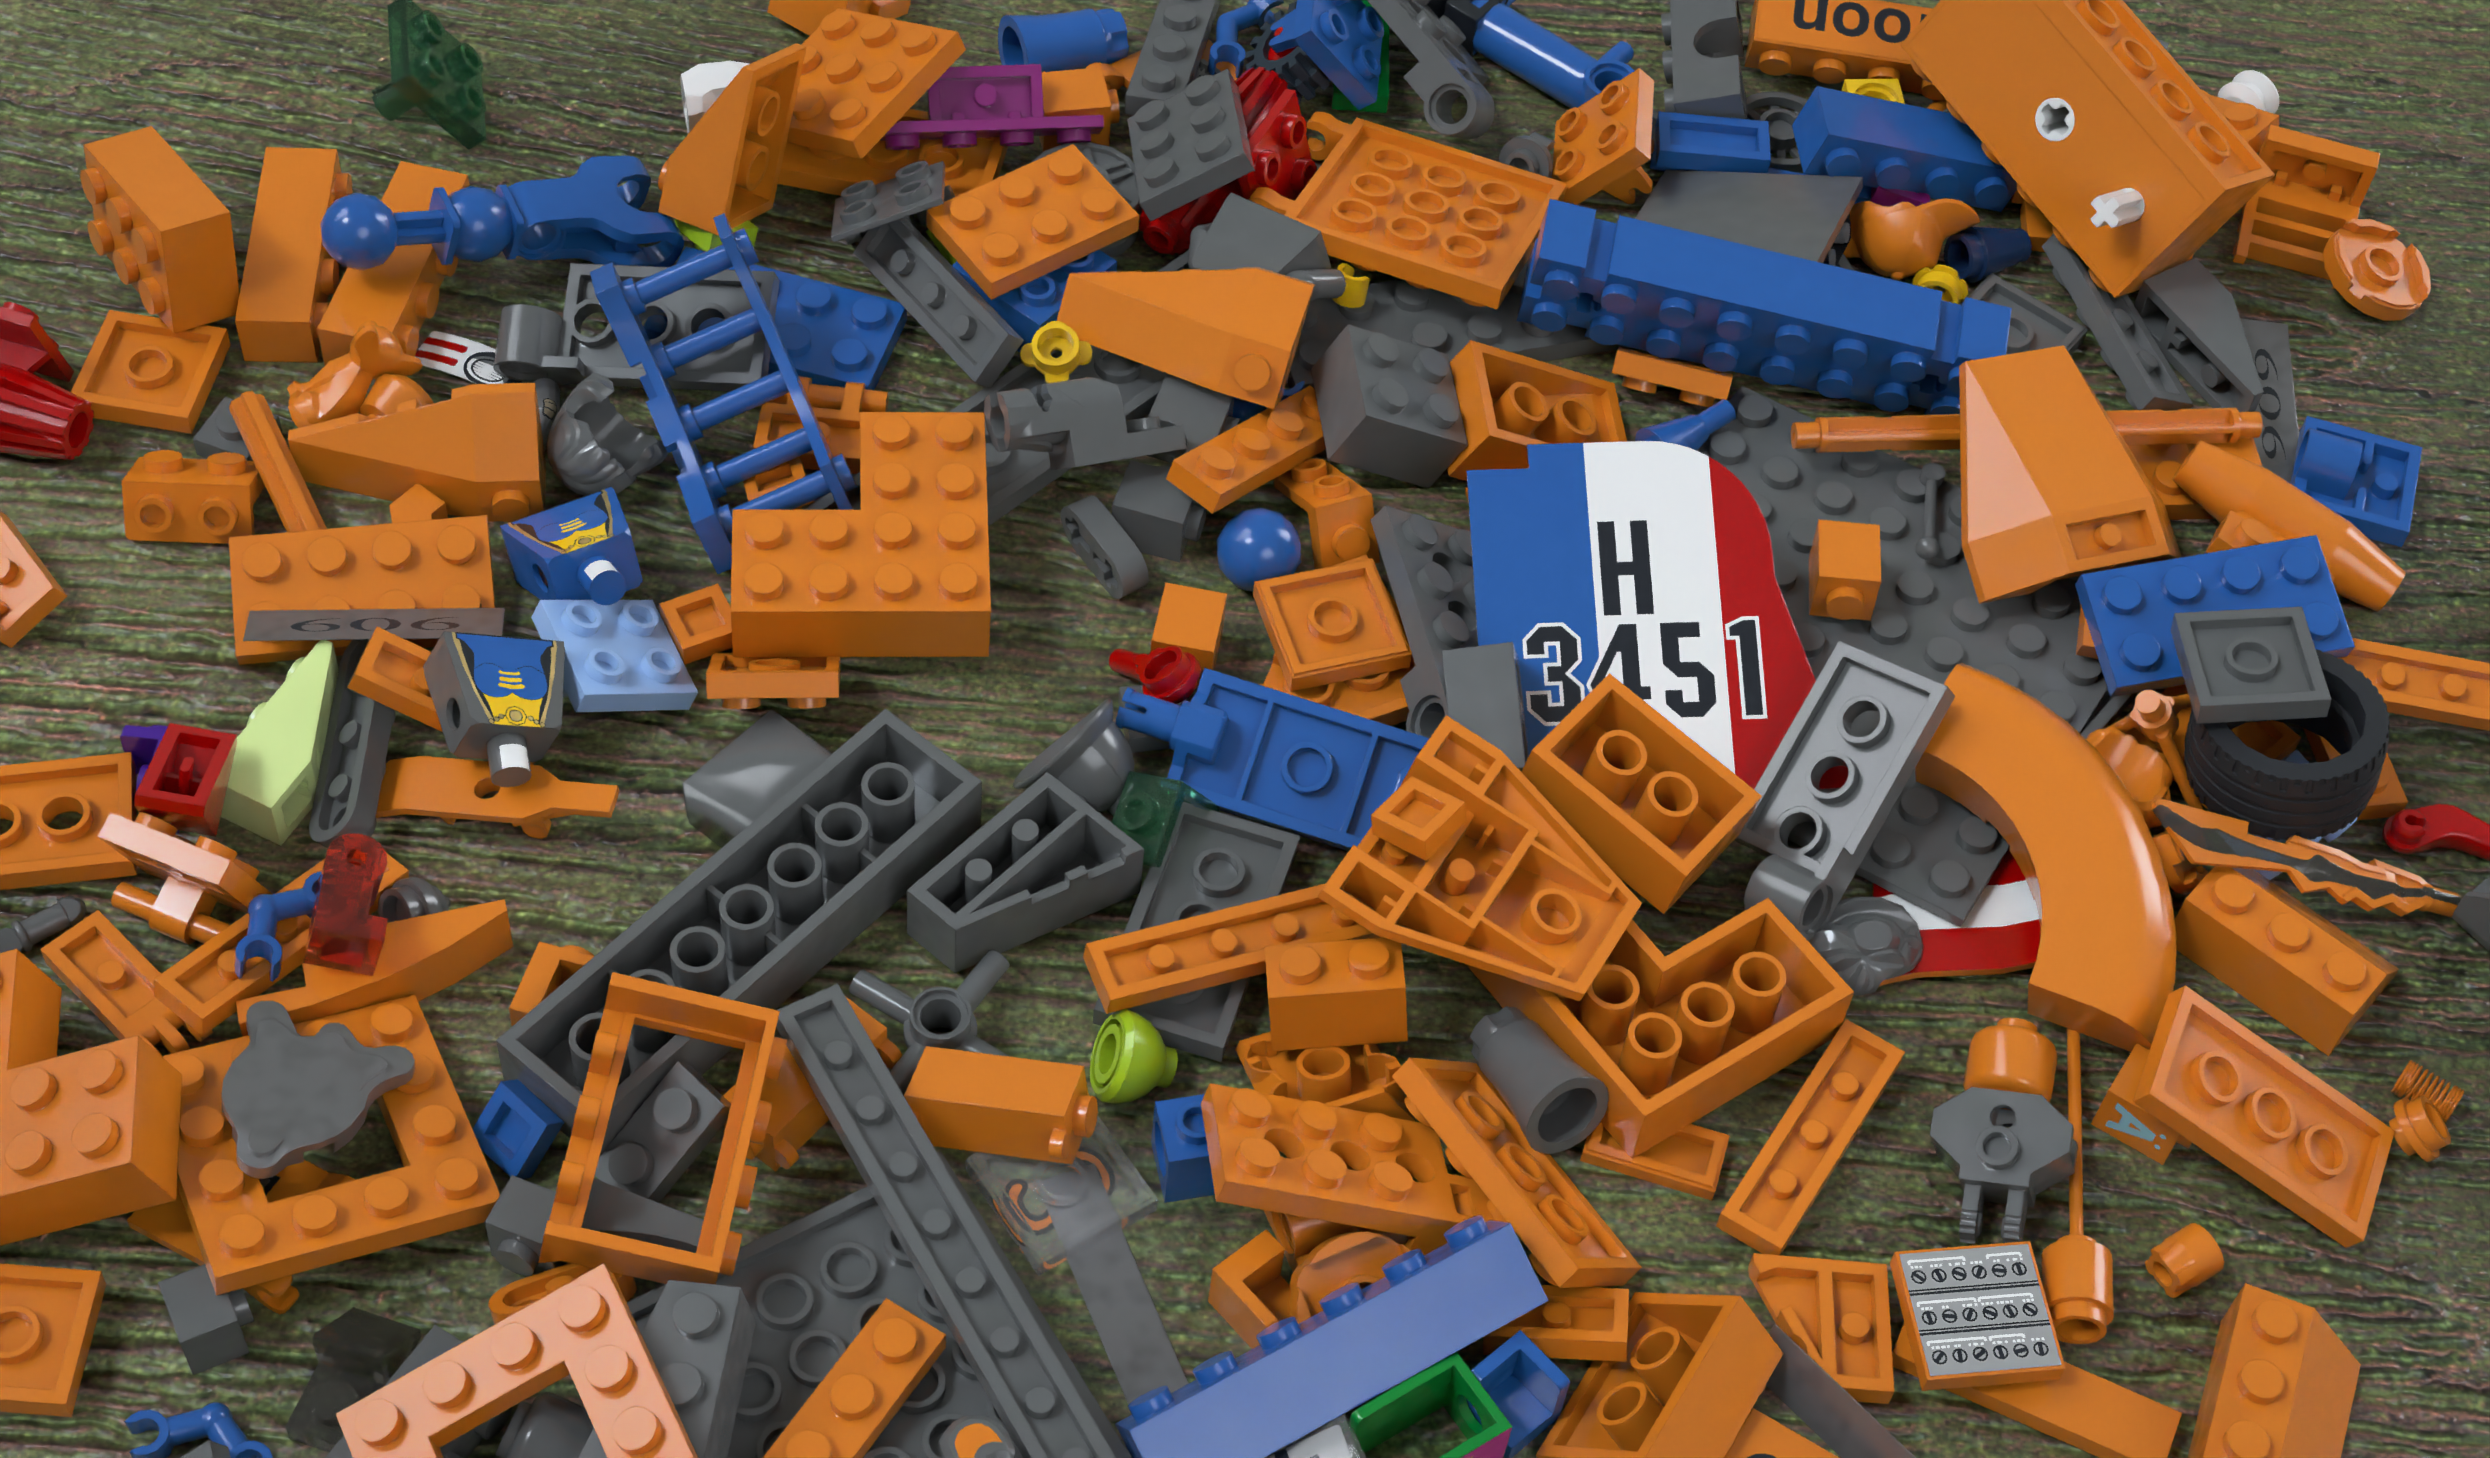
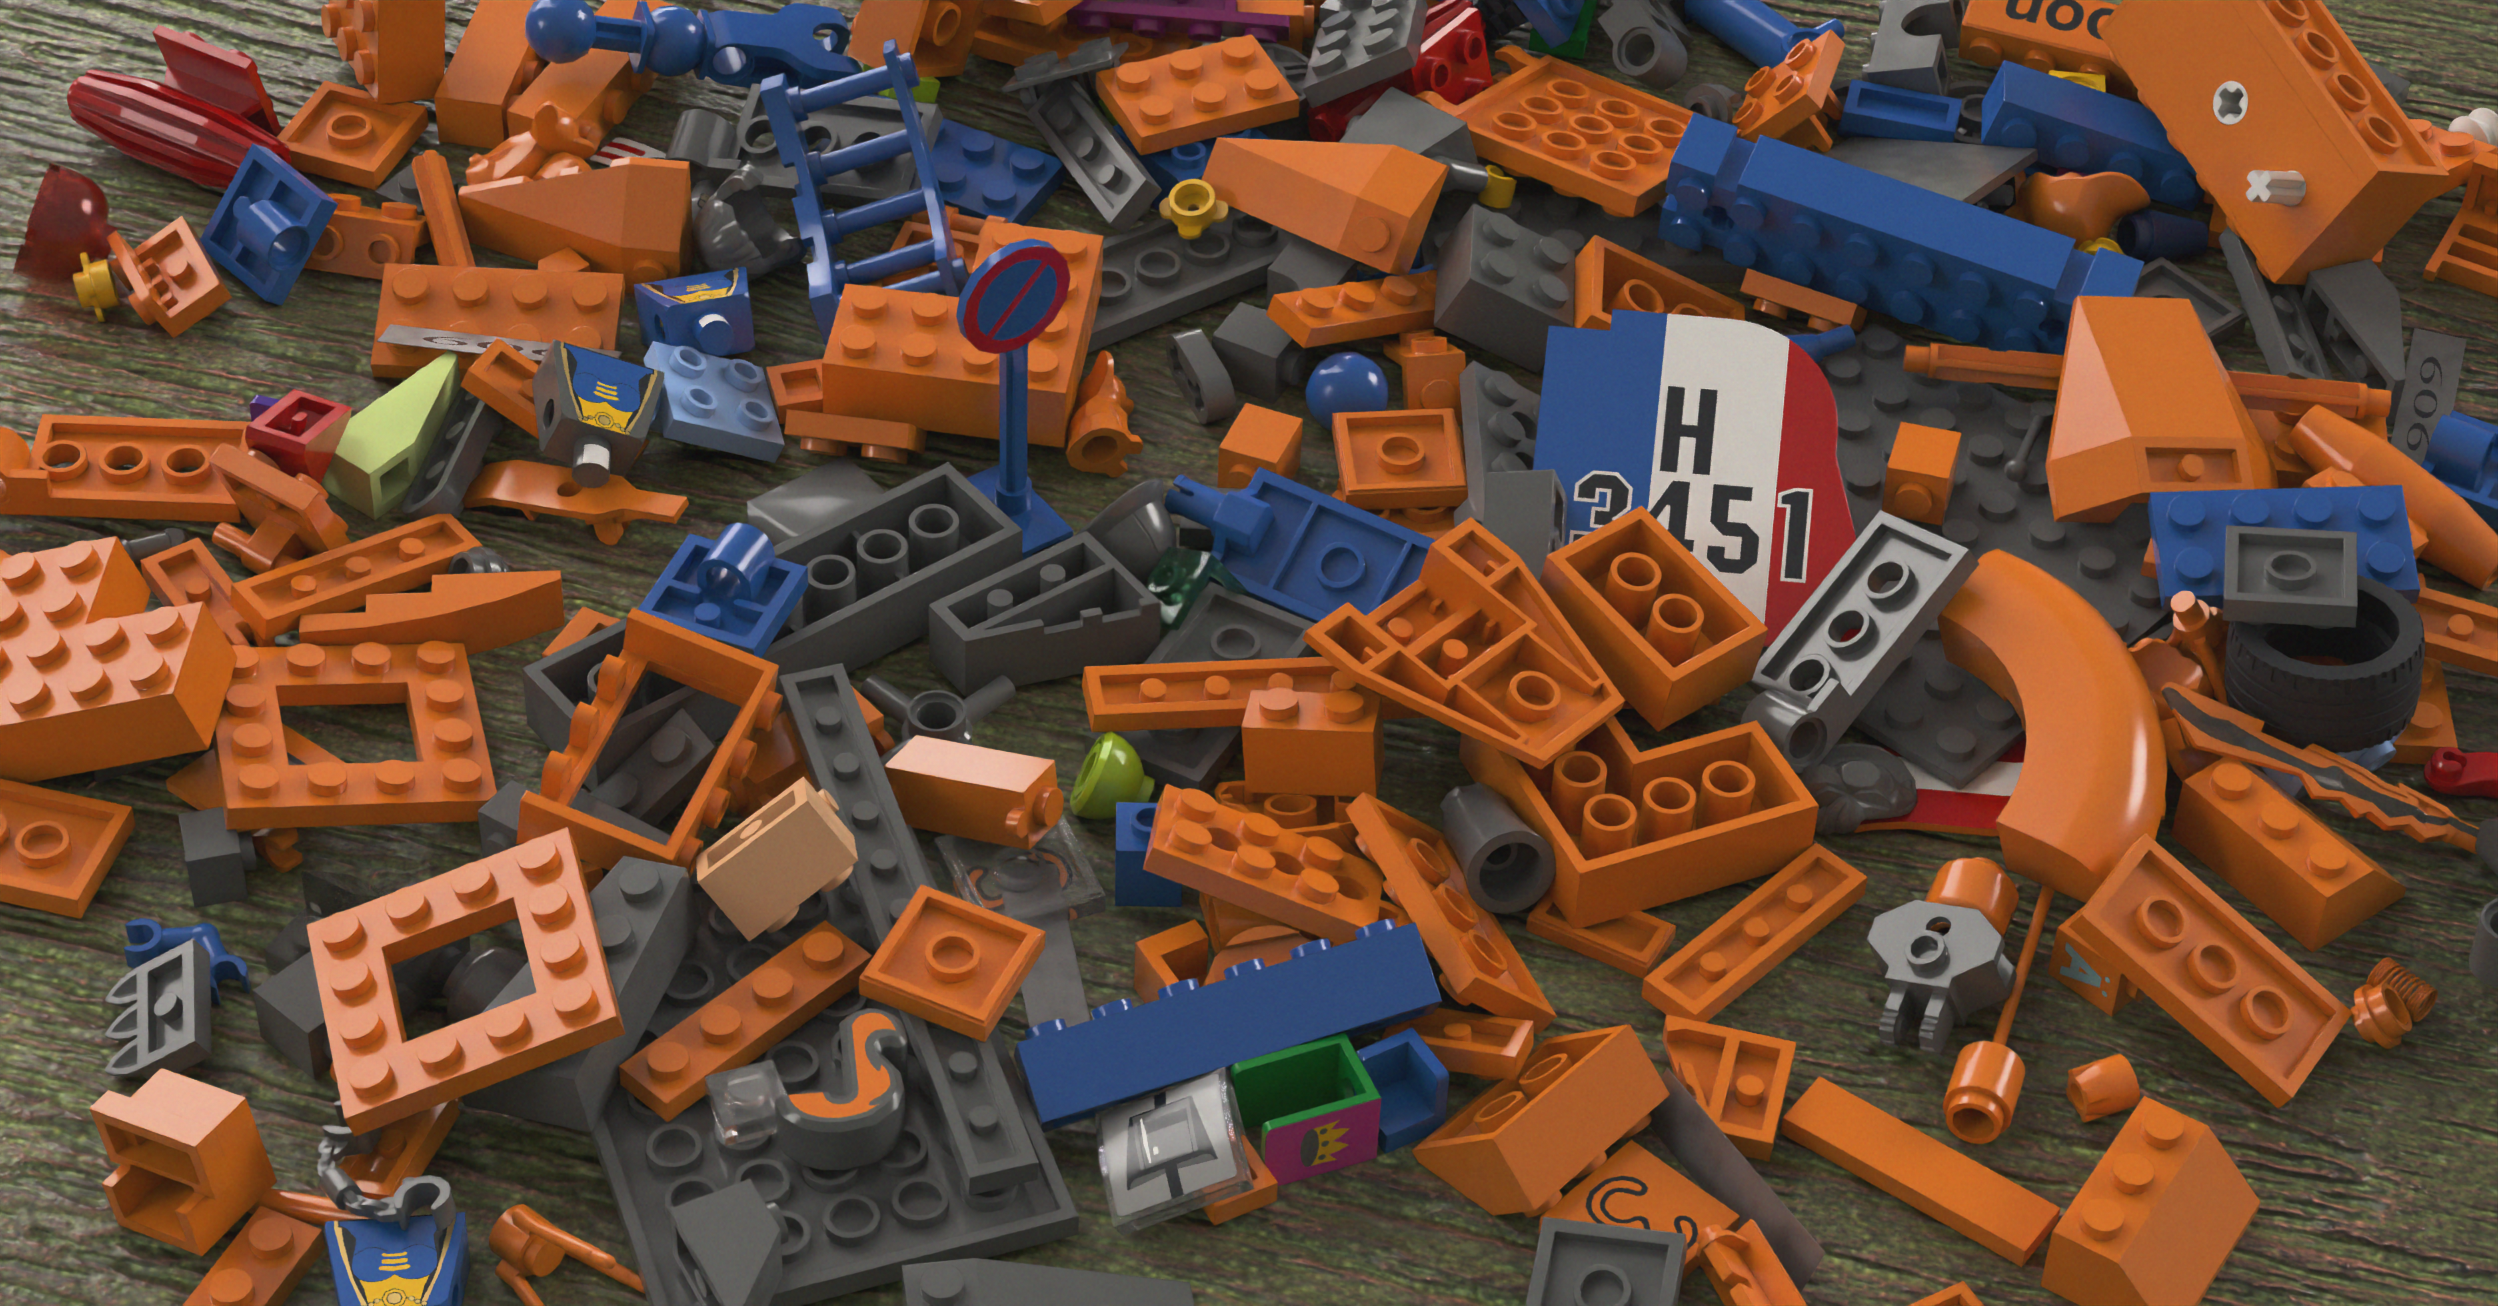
camera: 15 degrees right, 10 degrees down
flat silver tile [222,1001,415,1179] -> none
blue arm [234,871,347,982] -> none
clear red leg [303,833,388,976] -> none
blue plate [473,1079,564,1179] -> none
dark grey plate [984,377,1187,470] -> none
red plate [1109,646,1201,704] -> none
orange plate [1371,776,1467,861] -> none
tile [1890,1241,2066,1391] -> none
none -> blue plate [200,143,338,305]
none -> blue plate [638,522,808,658]
none -> light nougat brick [695,776,858,942]
none -> orange tile [859,884,1046,1043]
none -> piece [956,239,1074,560]
none -> orange animal [1065,350,1143,478]

